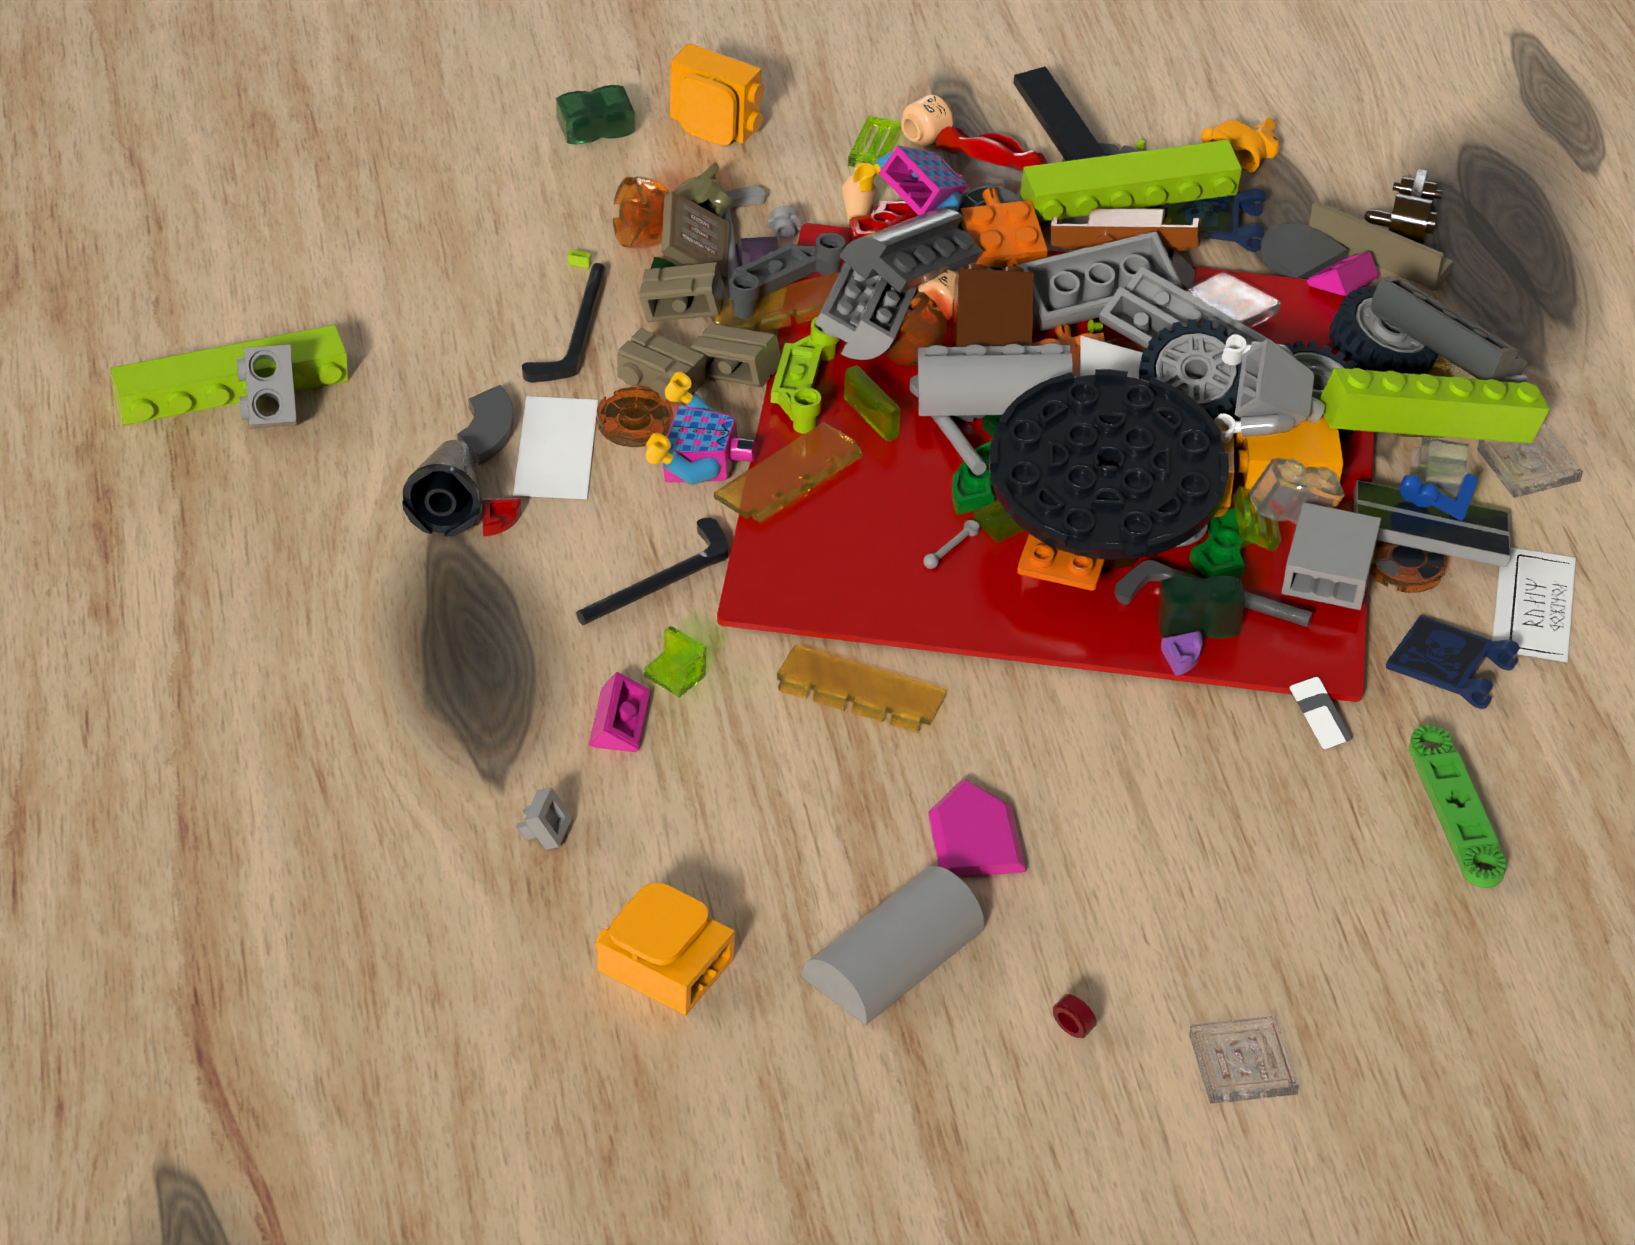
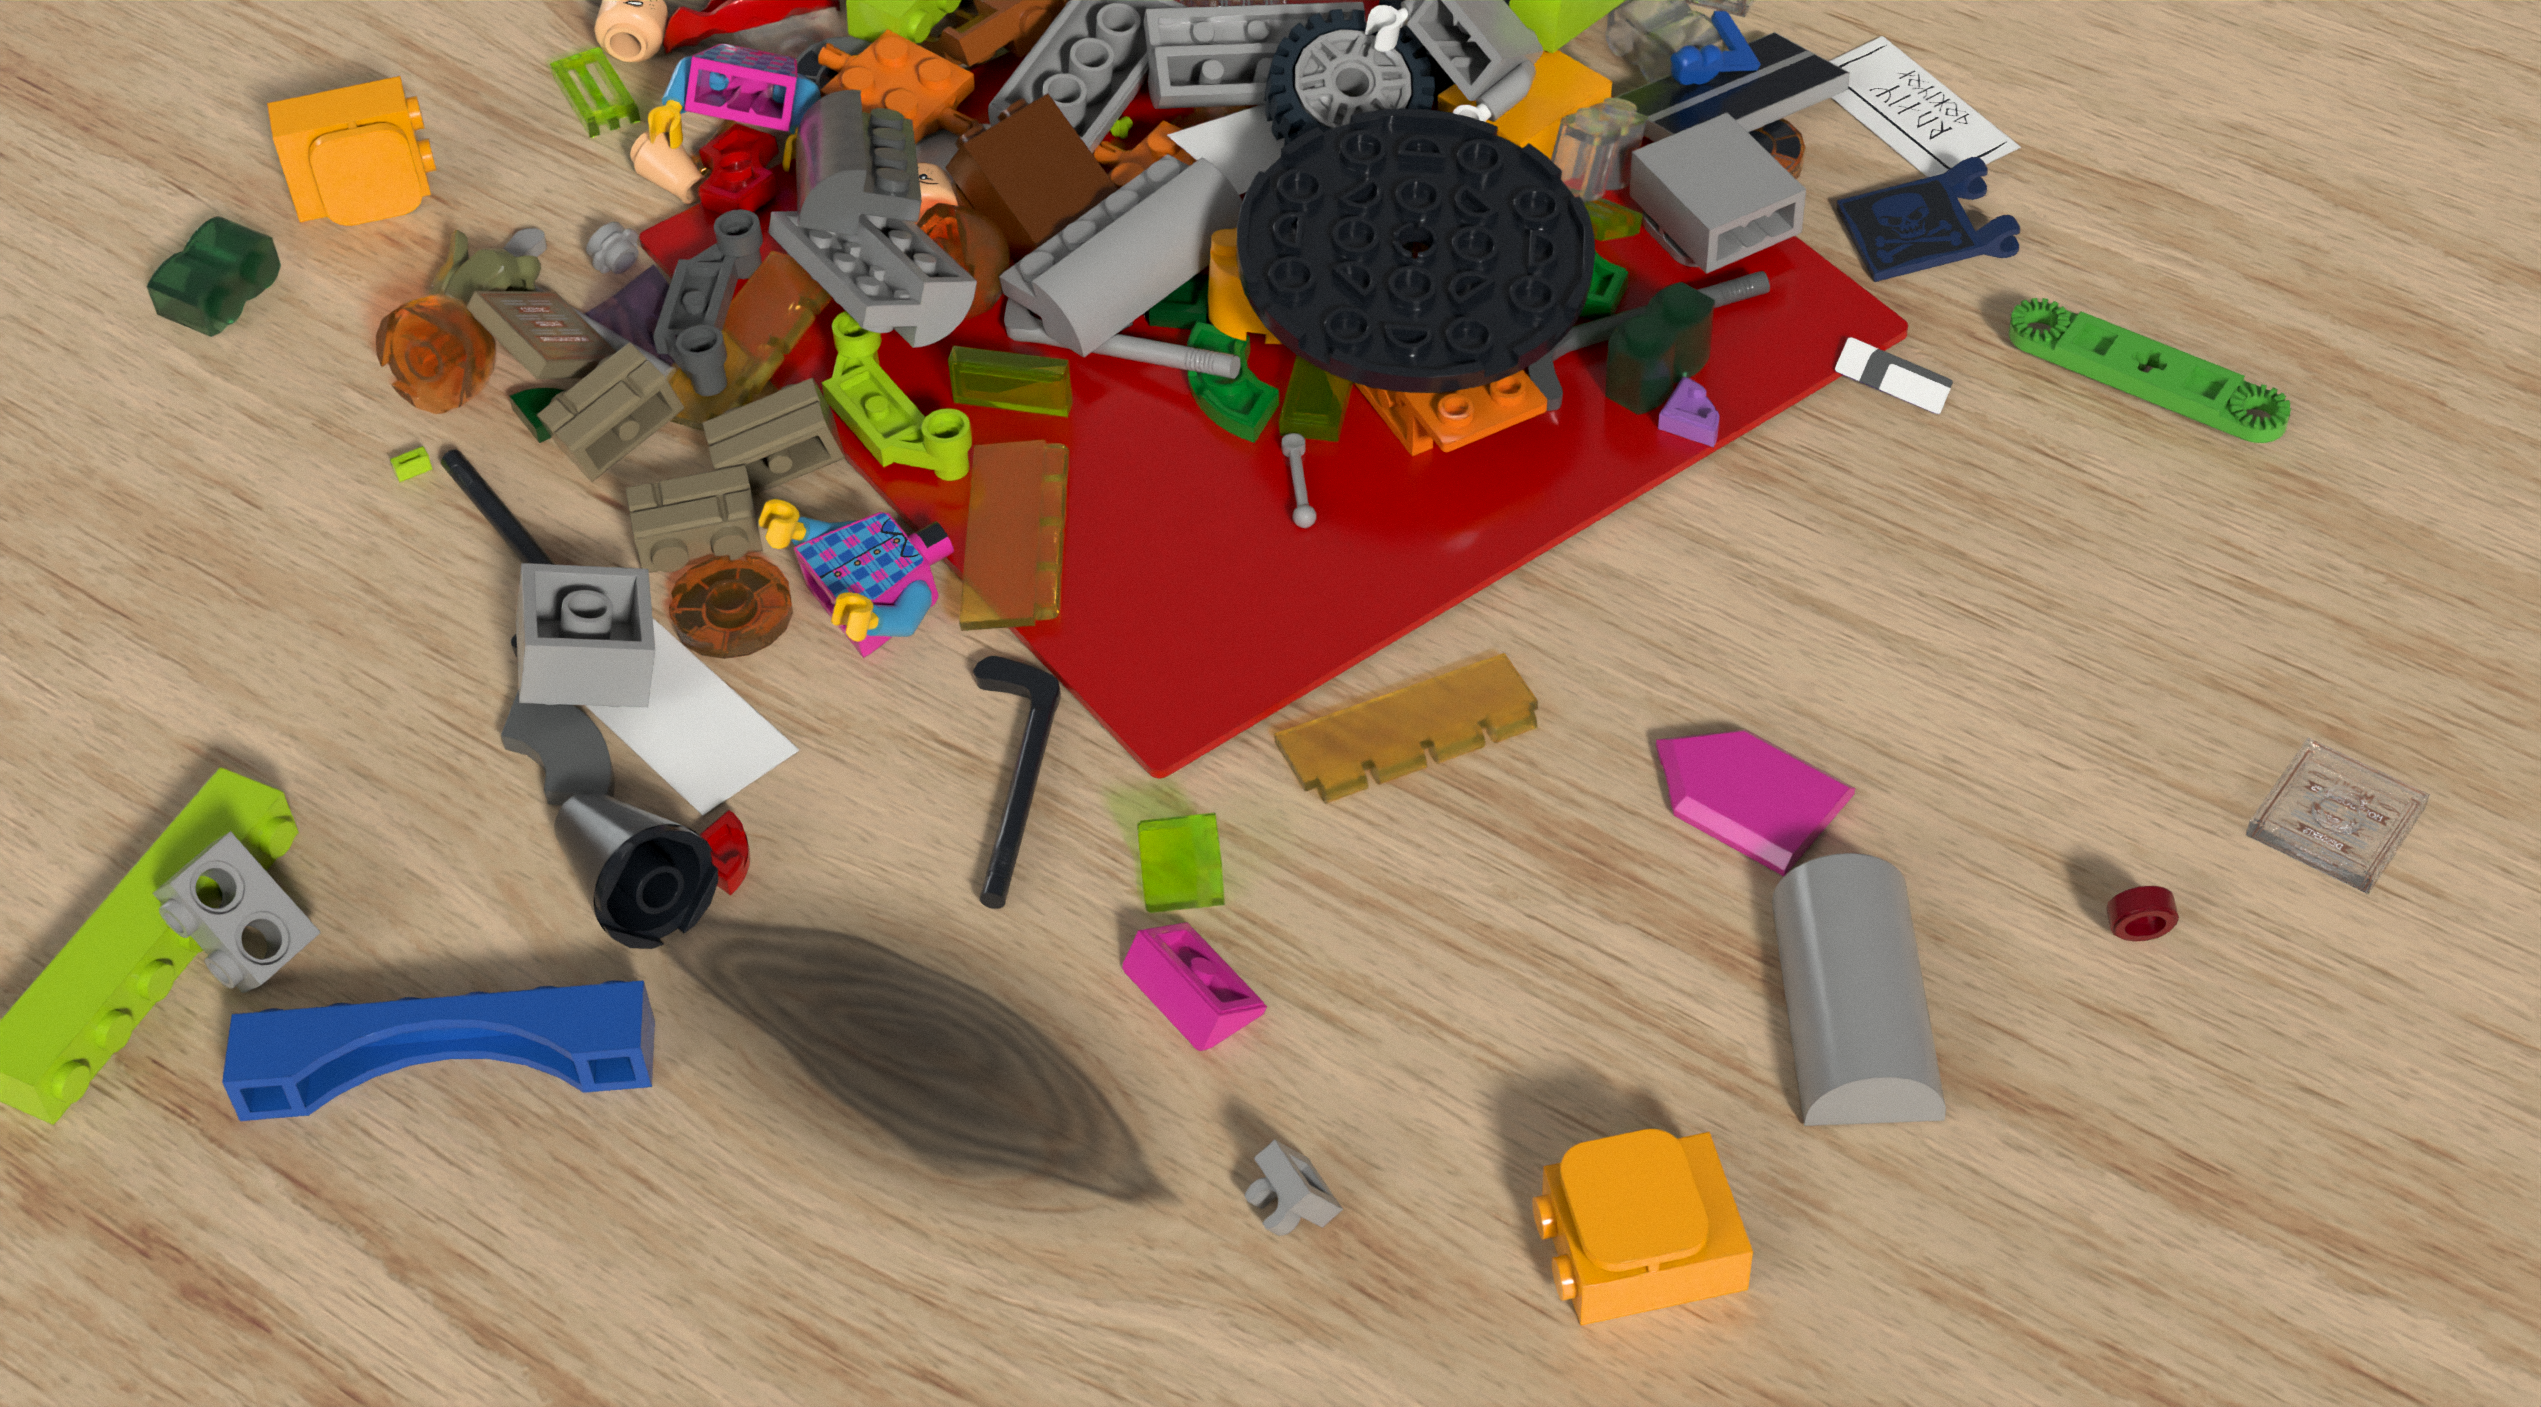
camera: 40 degrees left, 5 degrees up
none -> blue arch [222,980,655,1121]
none -> light grey brick [516,563,655,707]

